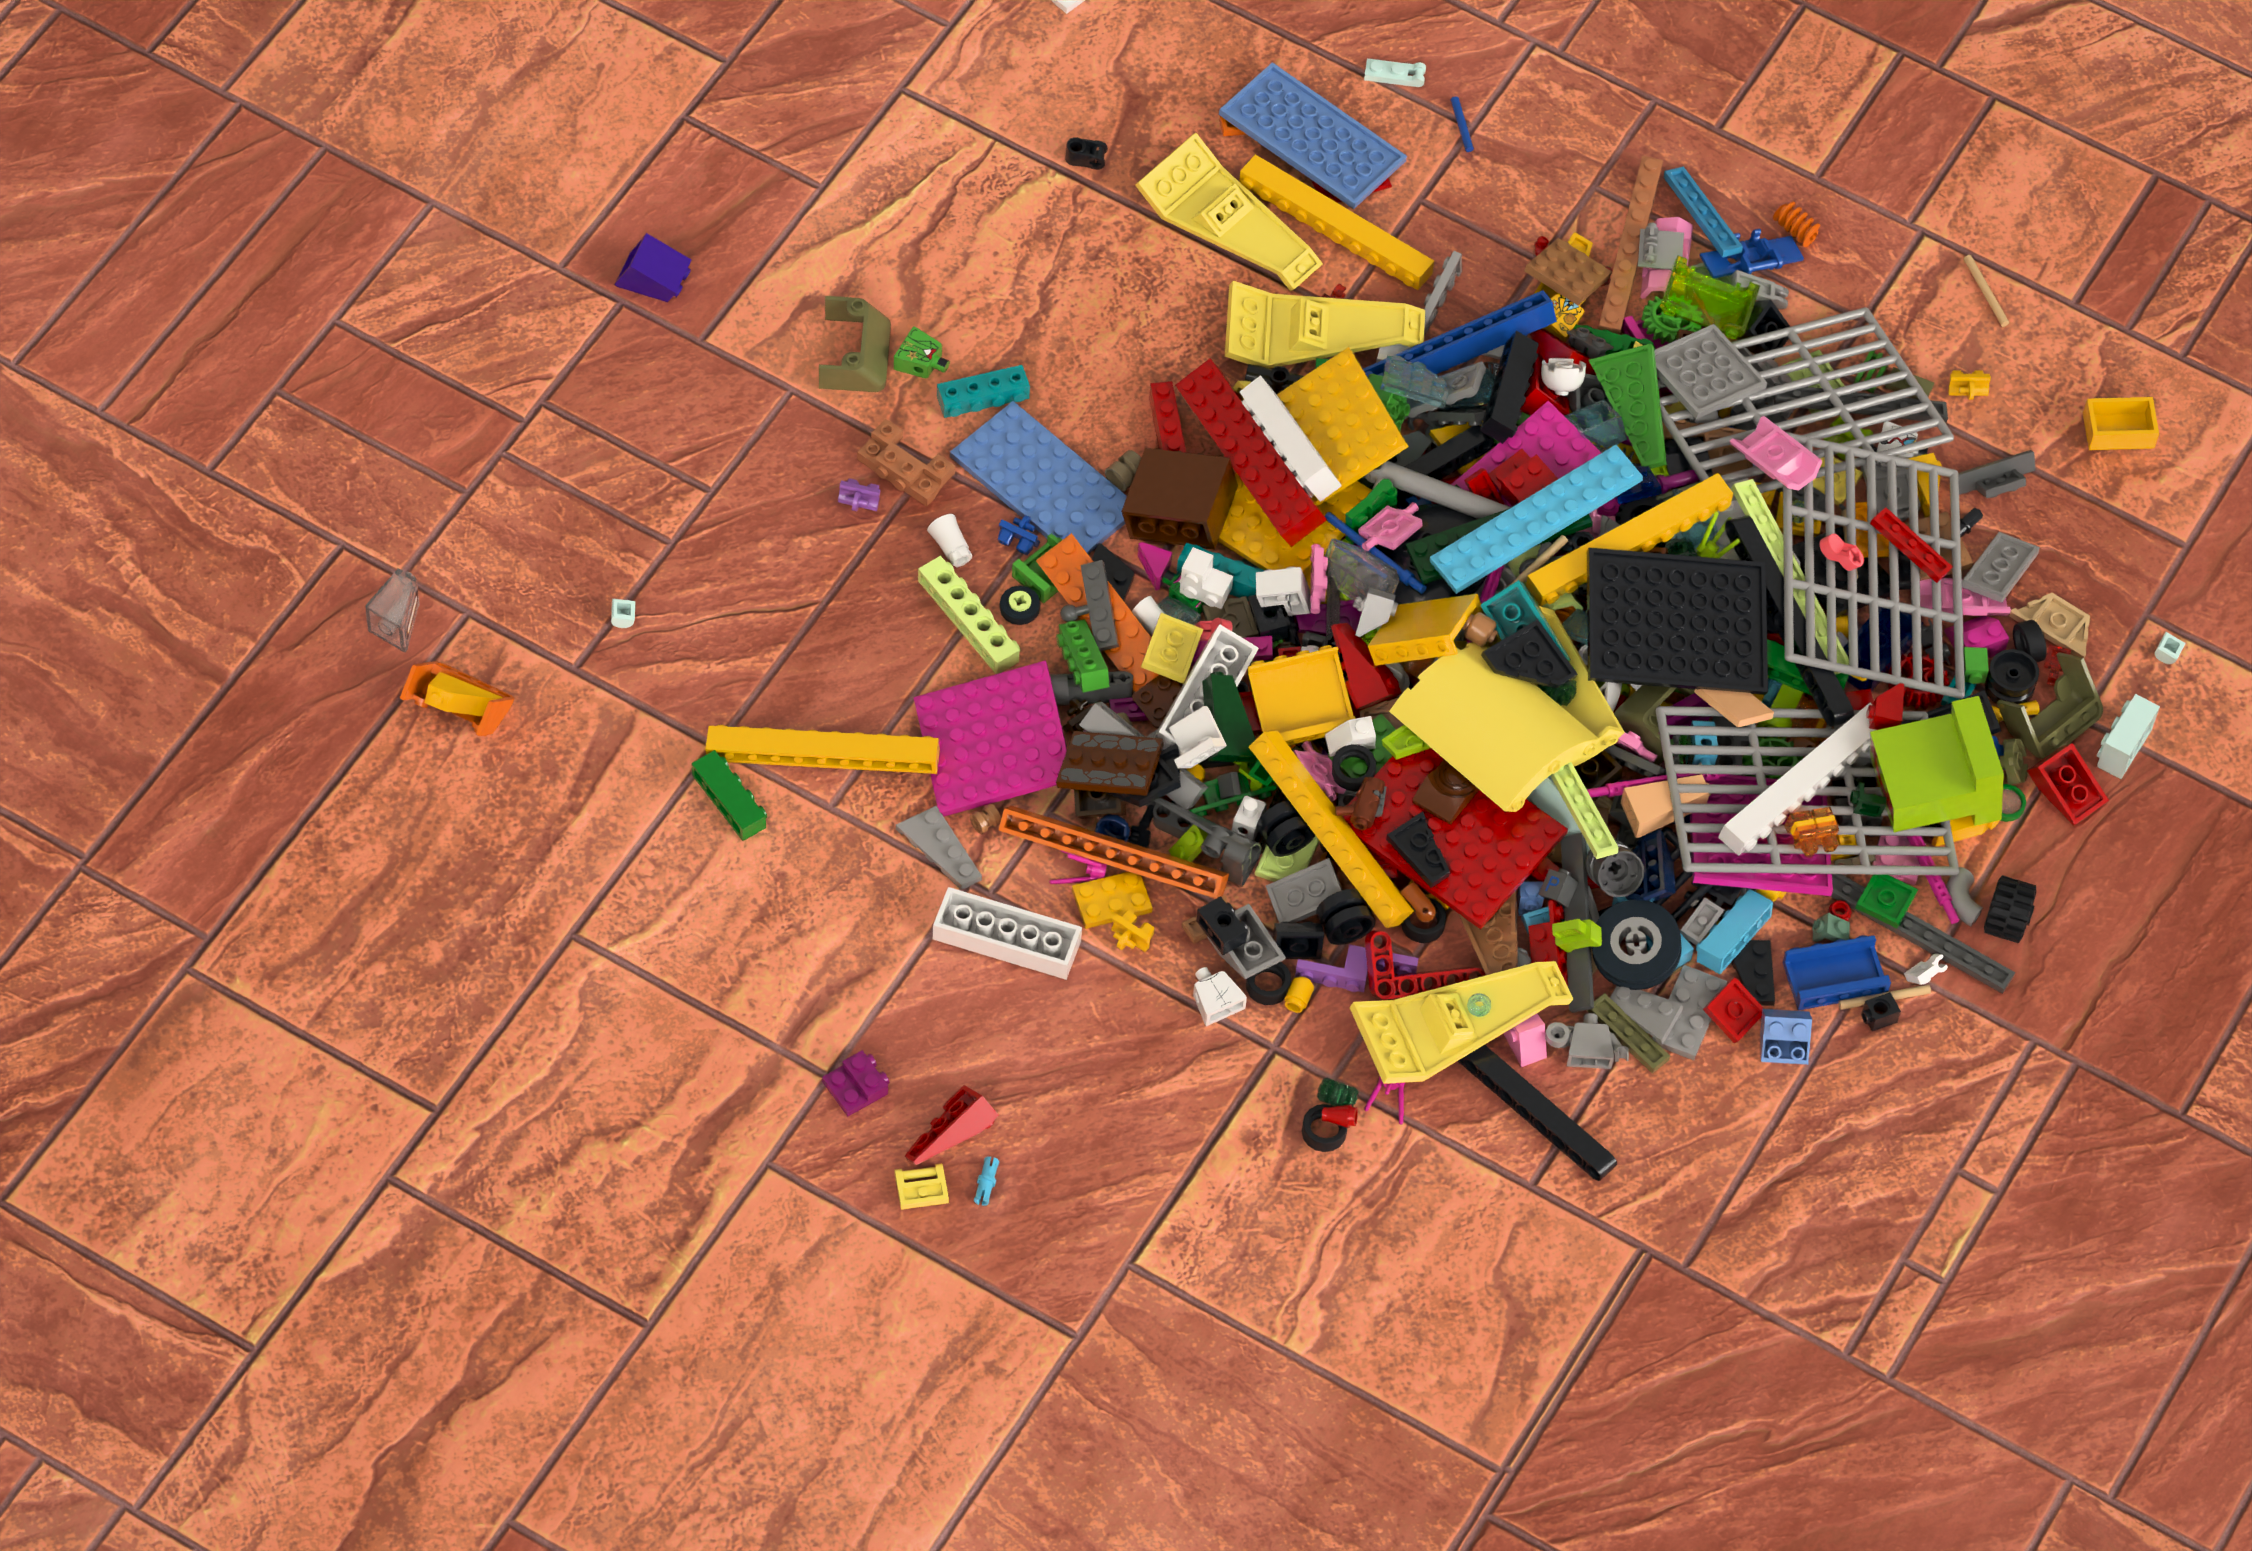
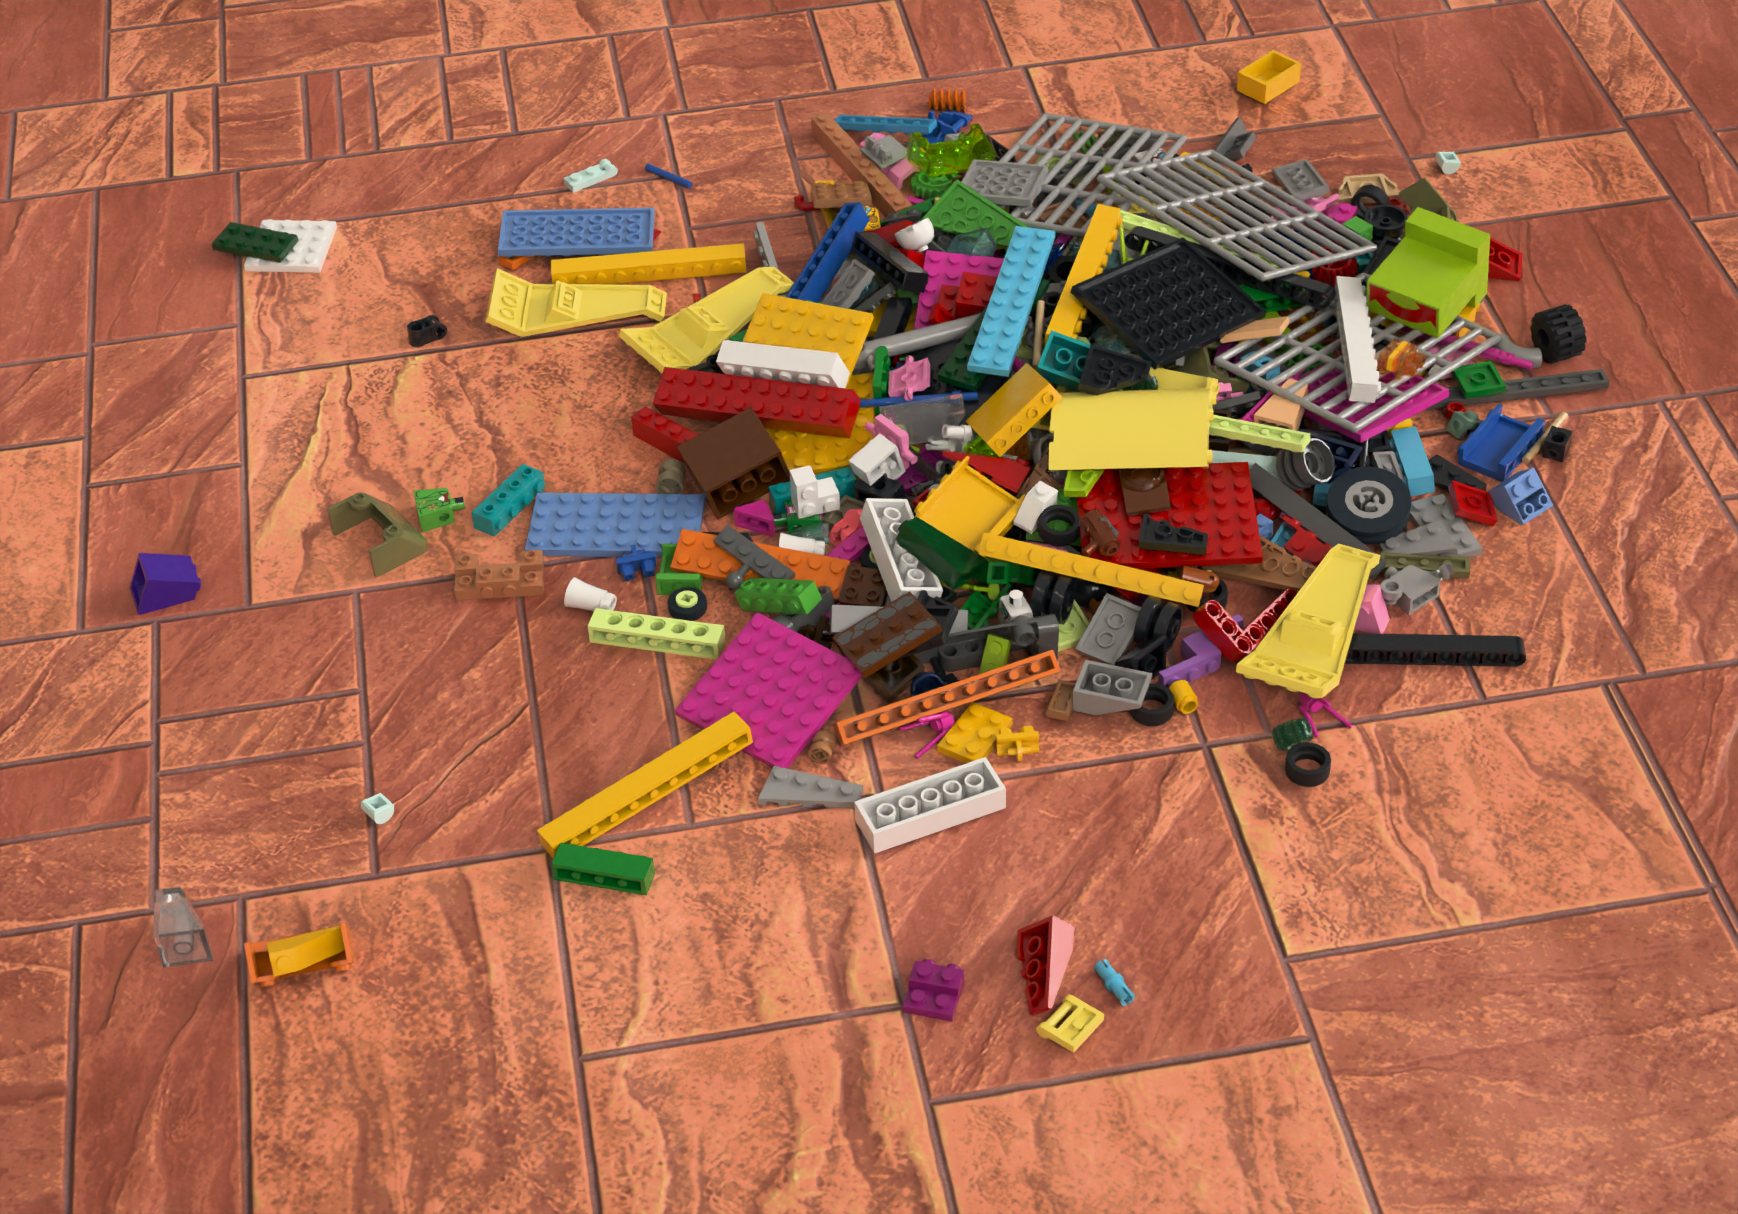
camera: 35 degrees left, 15 degrees down
medium lavender hips [838,478,881,512] -> none
light yellow plate [1141,613,1203,684] -> none
white bracket [1169,706,1227,768] -> none
white torso [1193,967,1247,1026] -> none
black brick [1196,896,1248,955] -> none
dark grey tile [1217,772,1241,799] -> none
red cone [1322,1105,1358,1128] -> none
slope [1355,587,1398,637] -> none
clear light blue plate [1380,355,1448,409] -> none
medium nougat head [1462,612,1498,647] -> none
clear light blue plate [1467,993,1491,1017] -> none
dark grey brick [1538,868,1579,908] -> none
lime piece [1552,919,1602,953] -> none
bright pink piece [1730,416,1822,491] -> none
coral piece [1820,534,1864,571] -> none
dark green bracket [1850,782,1887,818] -> none
red slope [1866,683,1904,730] -> none
red plate [1870,507,1953,583] -> none
white plate [1904,953,1948,985] -> none
yellow hips [1948,370,1991,400] -> none
tan bar [1963,255,2009,327] -> none
light aqua brick [2096,694,2160,779] -> none

